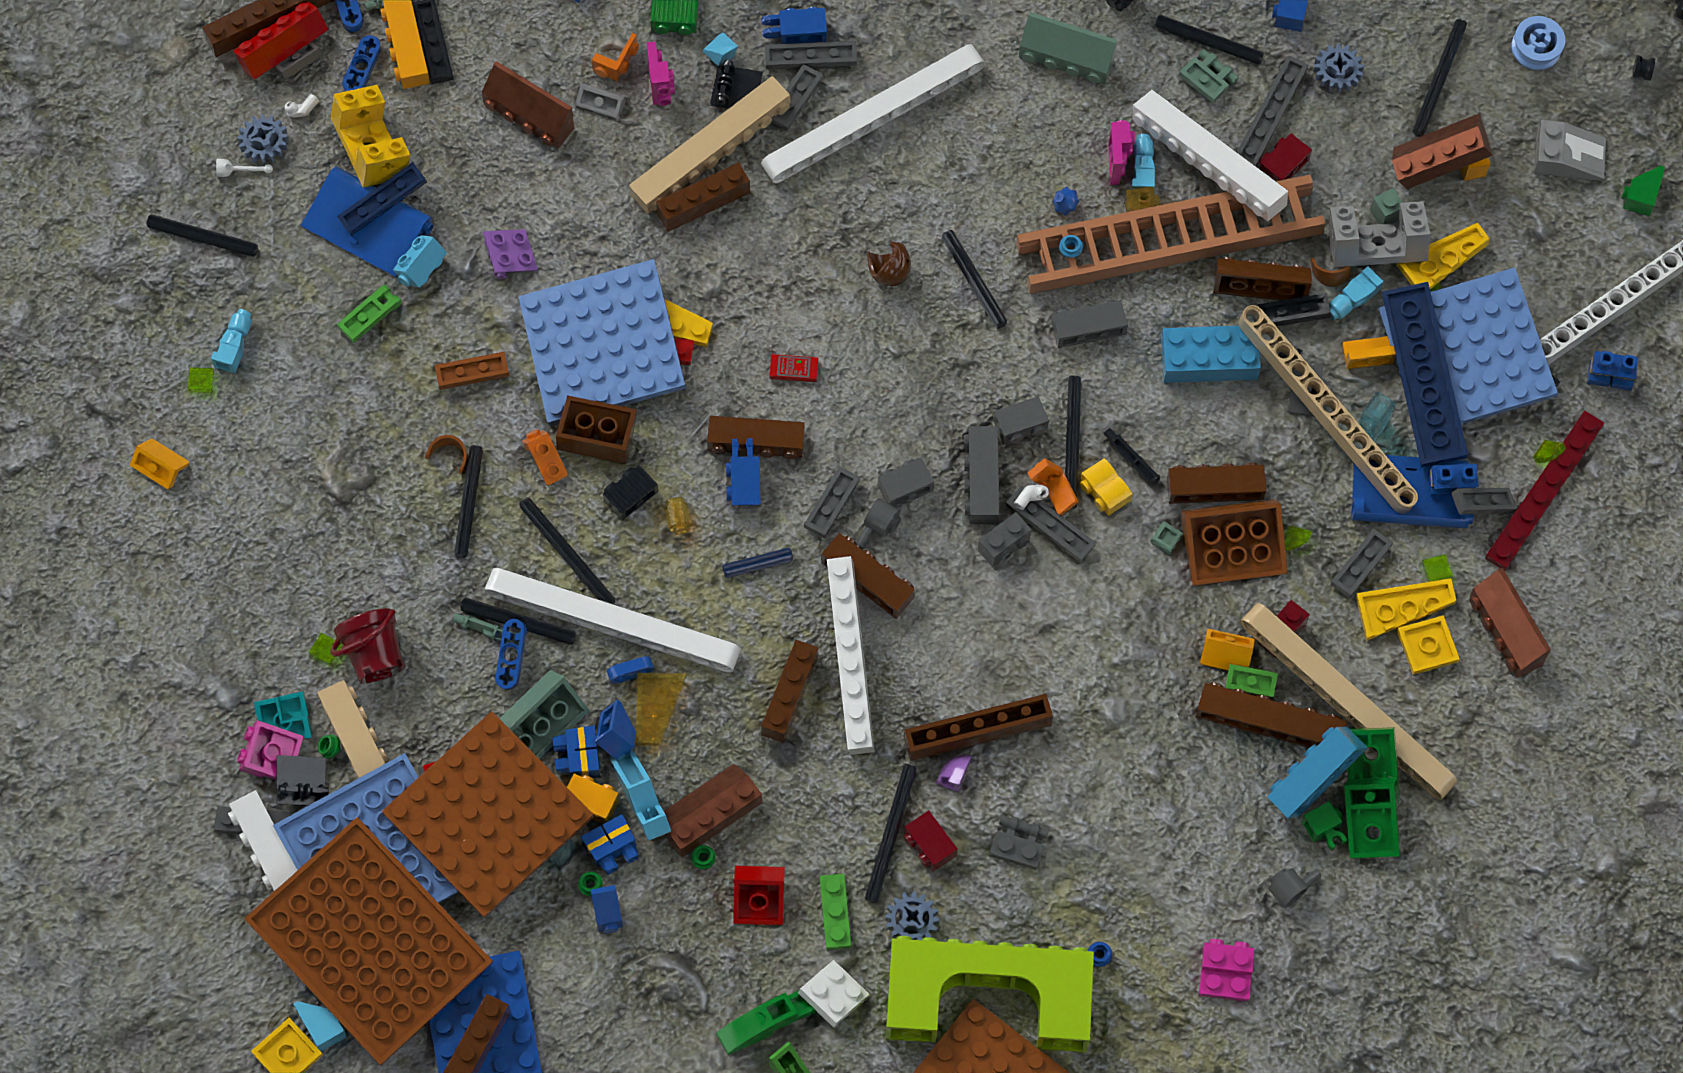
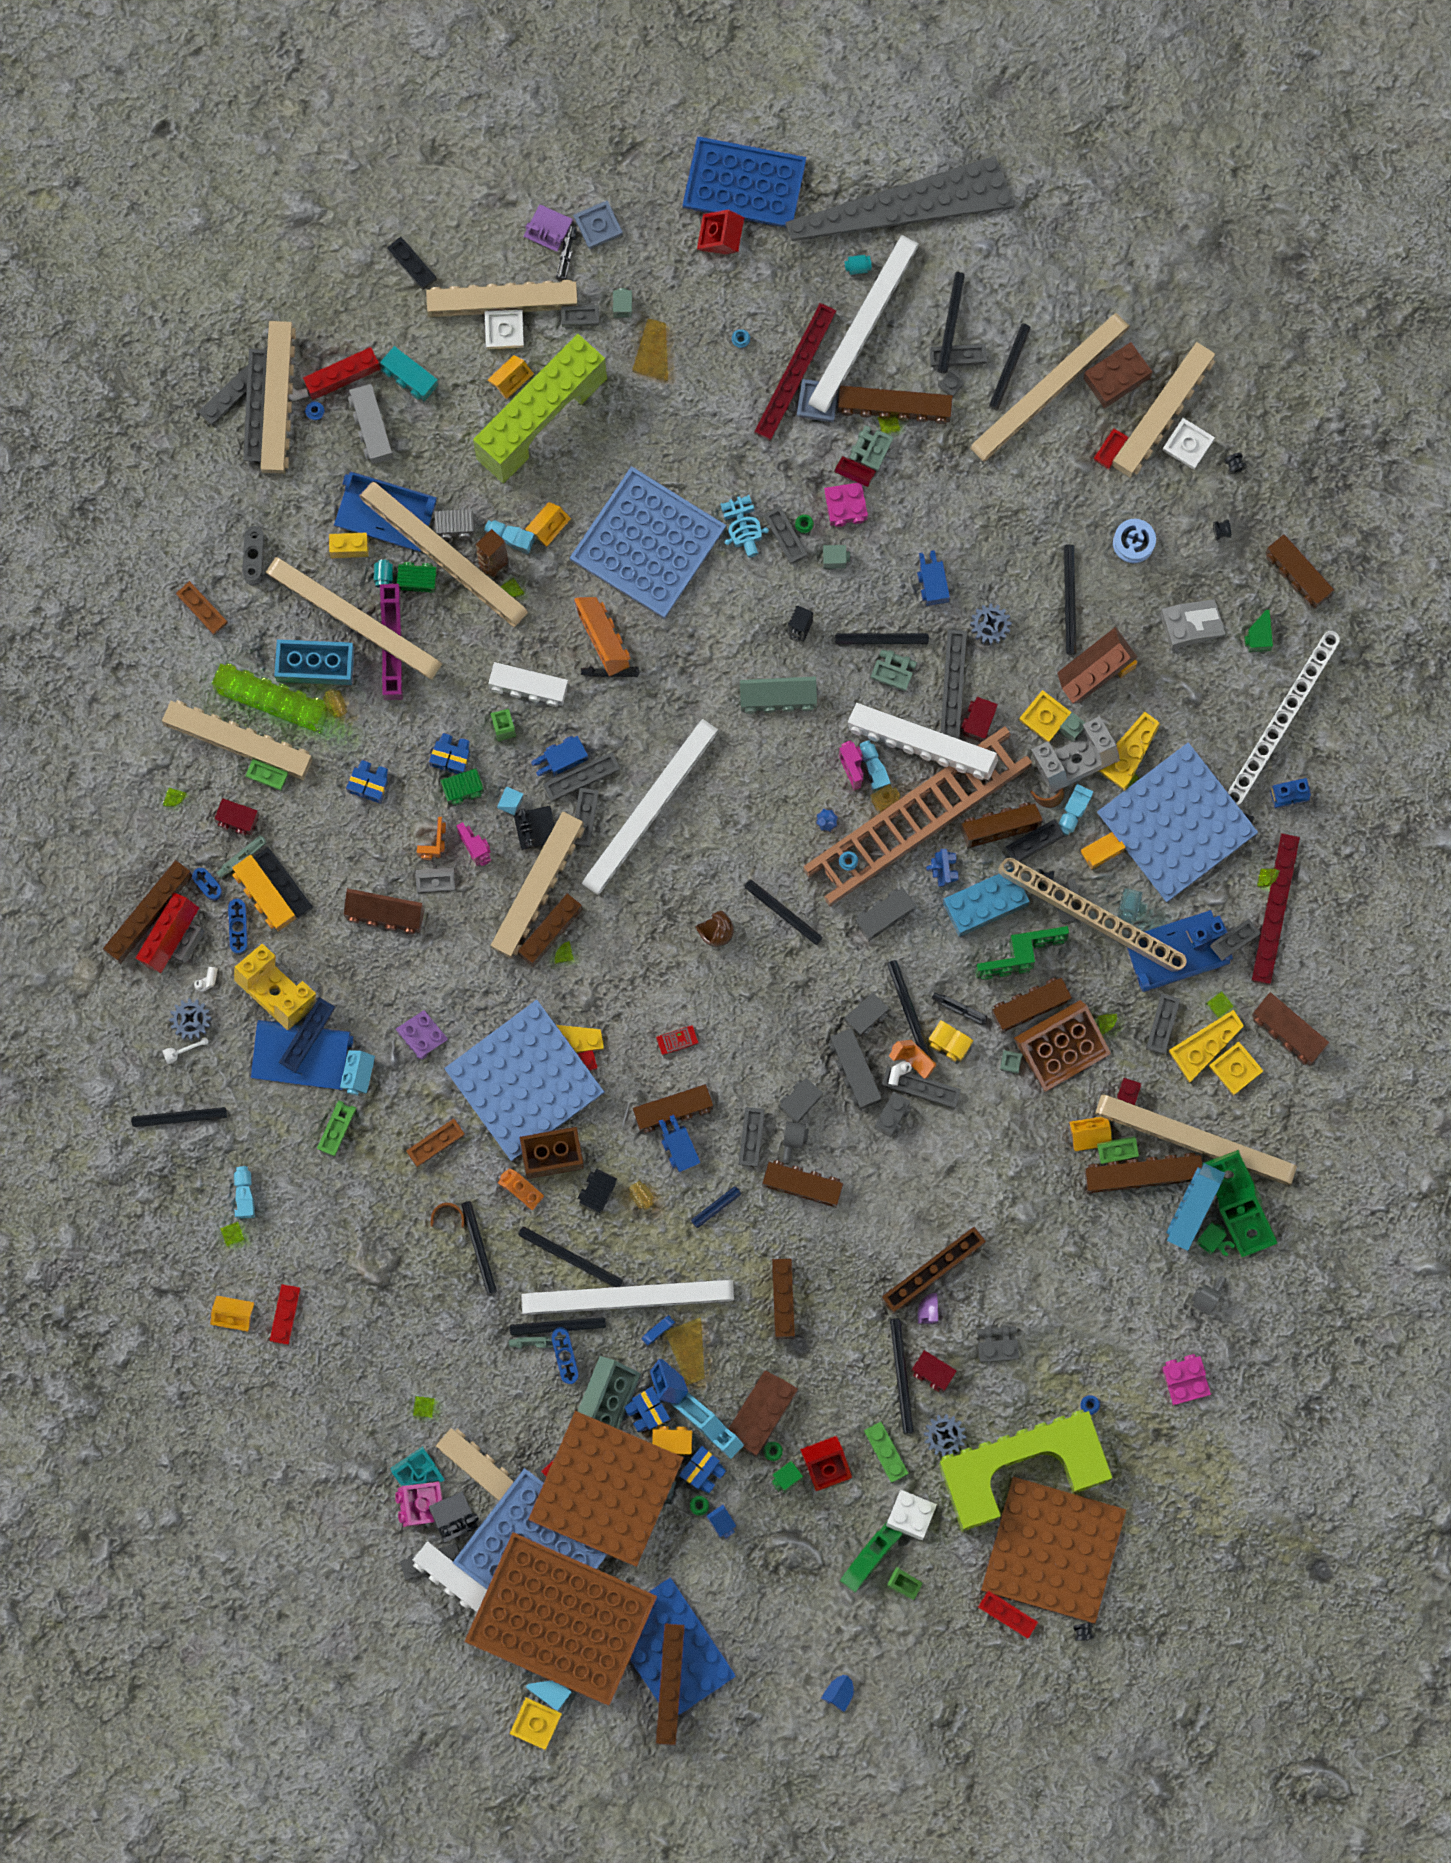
camera: 20 degrees left, 10 degrees up
green plate [318,735,340,759] -> none
dark red piece [330,608,405,684] -> none
white brick [827,556,875,755] -> none
dark blue plate [1382,282,1468,468] -> none
none -> red plate [269,1284,301,1345]
none -> clear neon green tile [554,941,574,964]
none -> green brick [772,1461,803,1494]
none -> blue hips [926,849,959,887]
none -> green bracket [975,926,1069,980]
none -> yellow plate [1019,690,1072,742]

